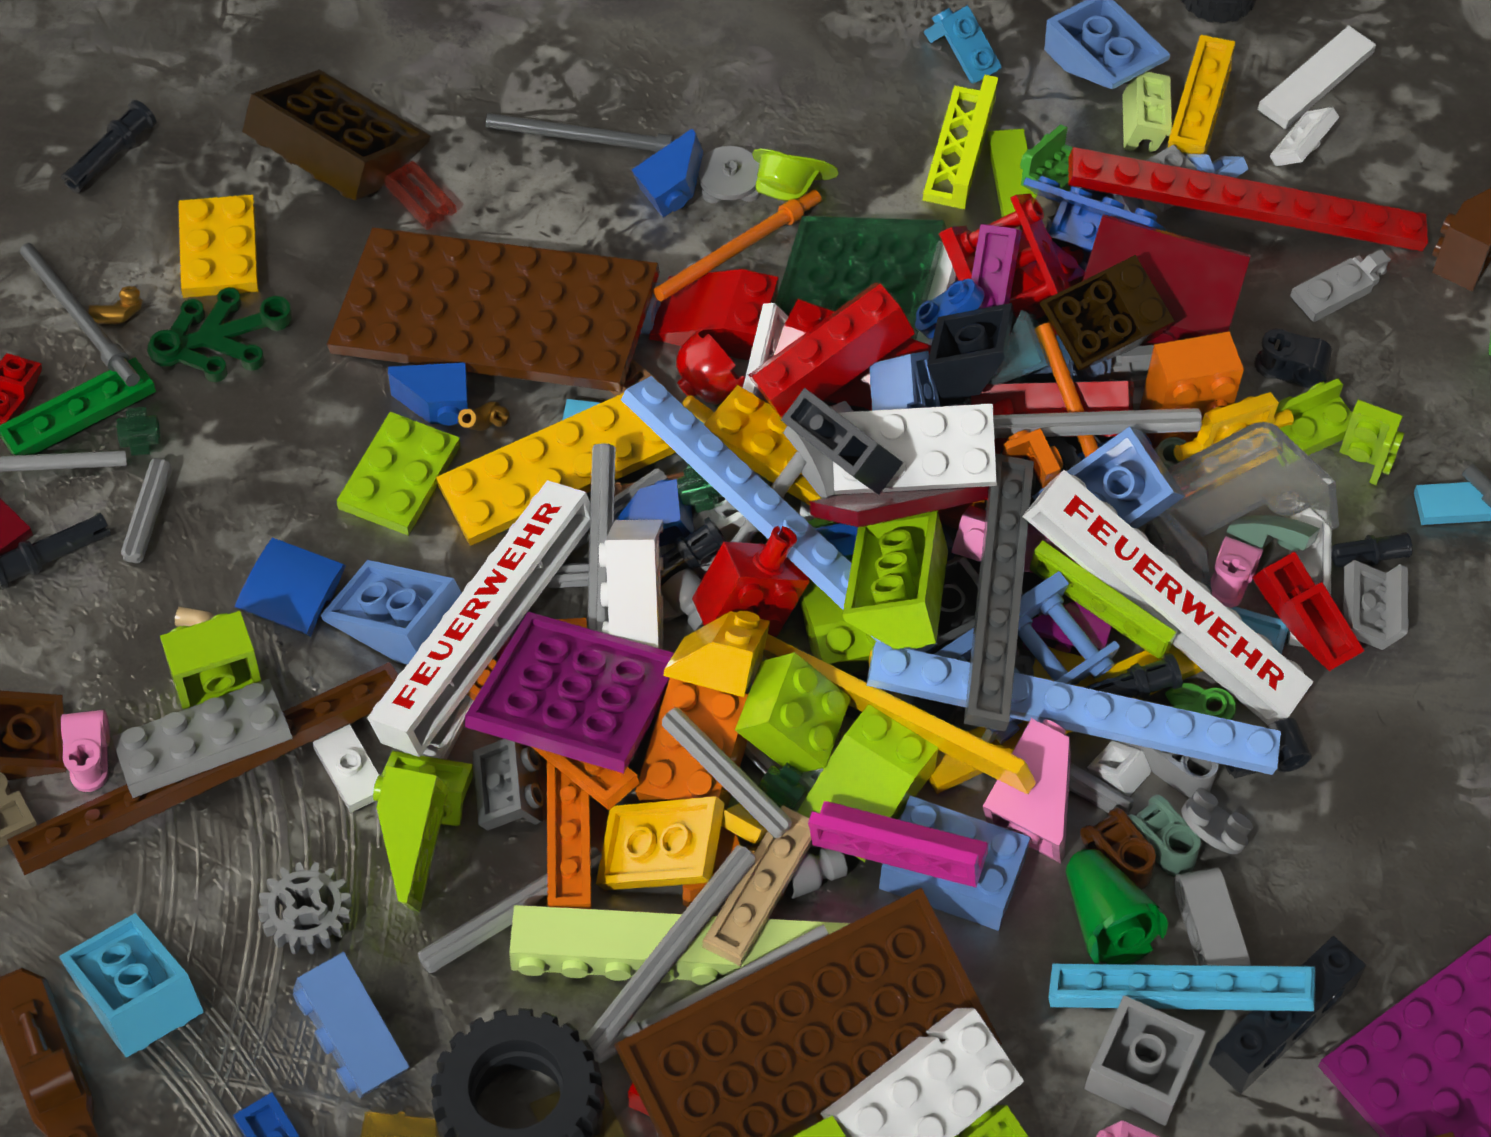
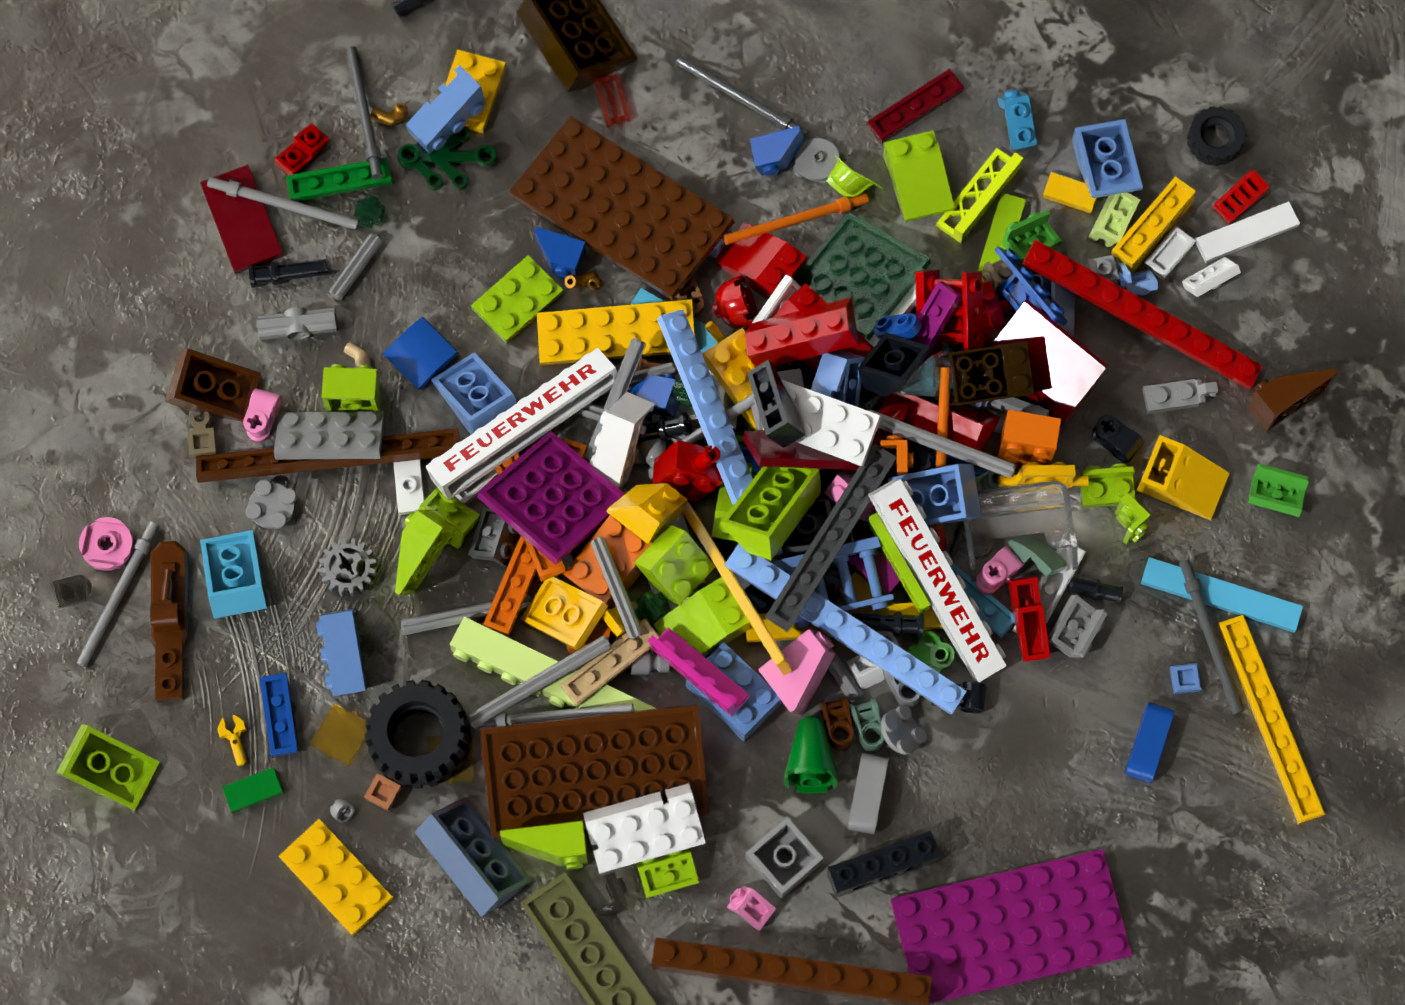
camera: 25 degrees right, 15 degrees up
medium azure tile [1049,964,1315,1011] -> none
none -> light grey piece [245,480,296,529]
none -> light grey piece [256,308,338,340]
none -> medium blue wedge [406,65,486,154]
none -> dark red tile [867,68,965,144]
none -> lime slope [883,130,955,223]
none -> yellow tile [1042,172,1096,214]
none -> yellow slope [1136,435,1229,521]
none -> white tile [1143,225,1196,281]
none -> red slope [1212,169,1270,225]

